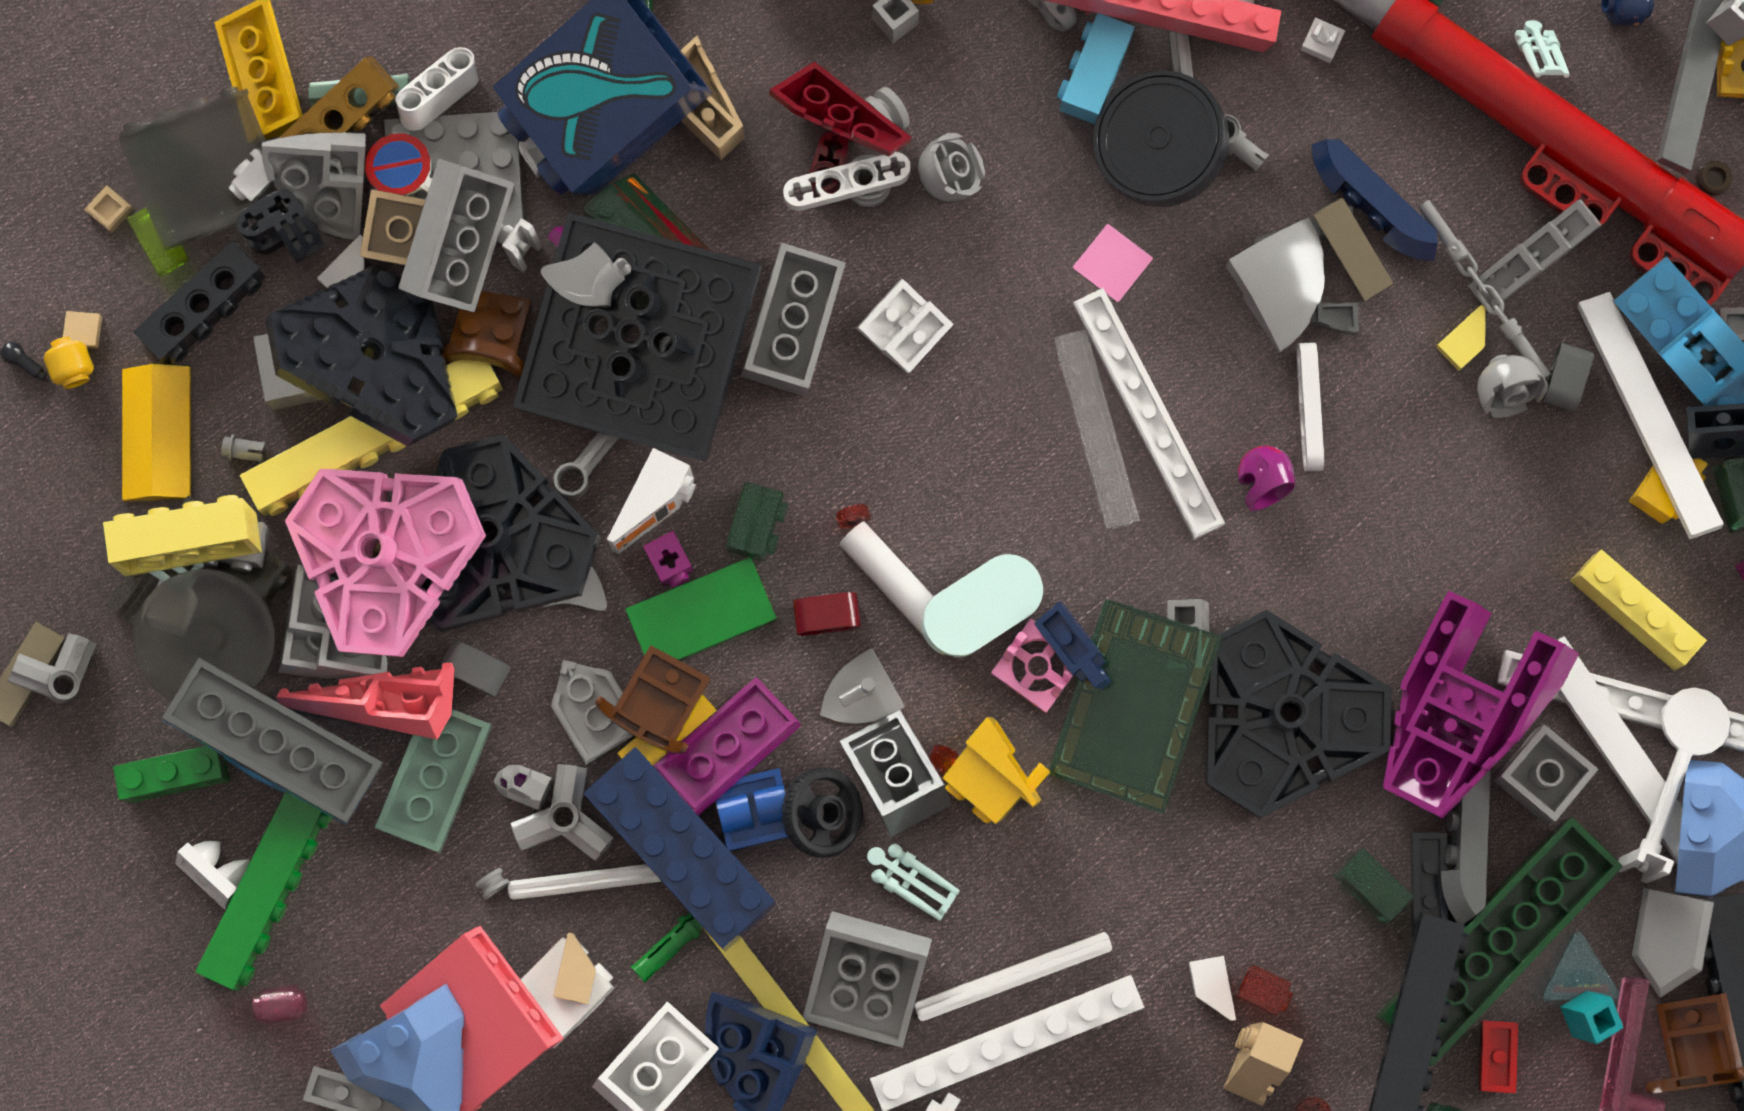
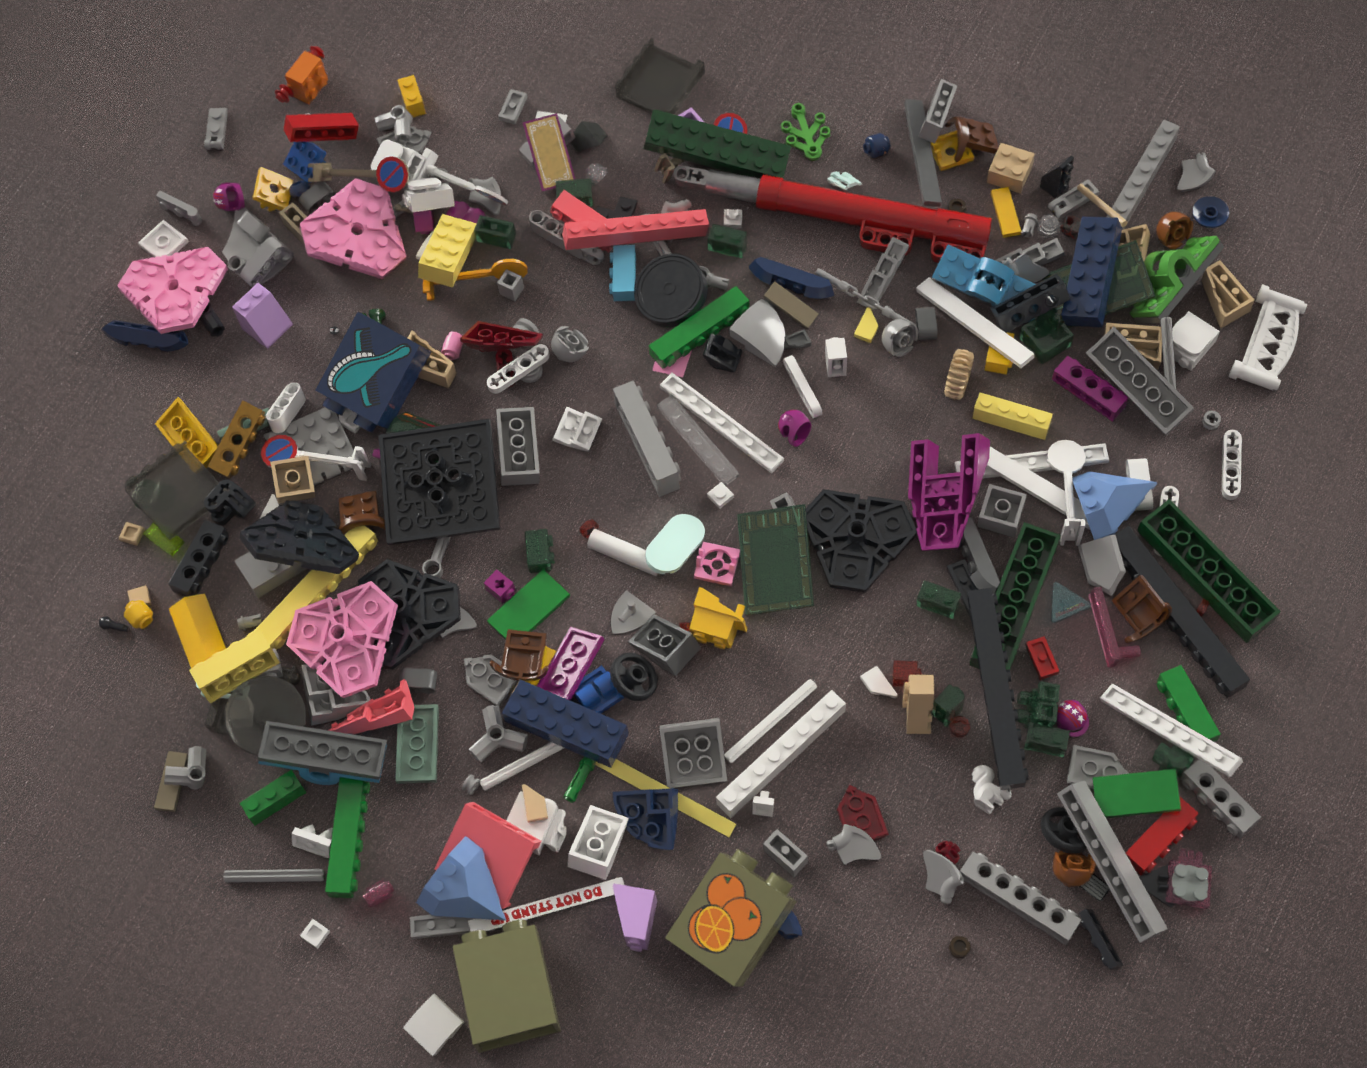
camera: 15 degrees left, 15 degrees down
white brick [228,149,273,202] -> none
light grey brick [262,133,366,240] -> none
light grey brick [398,158,515,312] -> none
light grey rock [494,765,554,811] -> none
light grey arm [541,242,631,308] -> none
white slope [607,448,696,554] -> none
dark red beam [793,592,861,636] -> none
light aqua piece [867,844,960,921] -> none
dark blue hinge [1034,601,1112,690] -> none
teal brick [1560,990,1624,1044] -> none
none -> light grey axle [224,869,325,882]
none -> white plate [300,919,330,949]
none -> bright pink brick [441,332,463,360]
none -> white tile [543,809,567,852]
none -> light grey brick [613,380,682,497]
none -> green brick [649,286,750,369]
none -> black slope [703,334,742,373]
none -> clear green brick [707,224,748,258]
none -> white plate [707,482,734,509]
none -> white brick [825,337,847,377]
none -> clear green brick [932,684,965,727]
none -> tan gear [944,349,974,400]

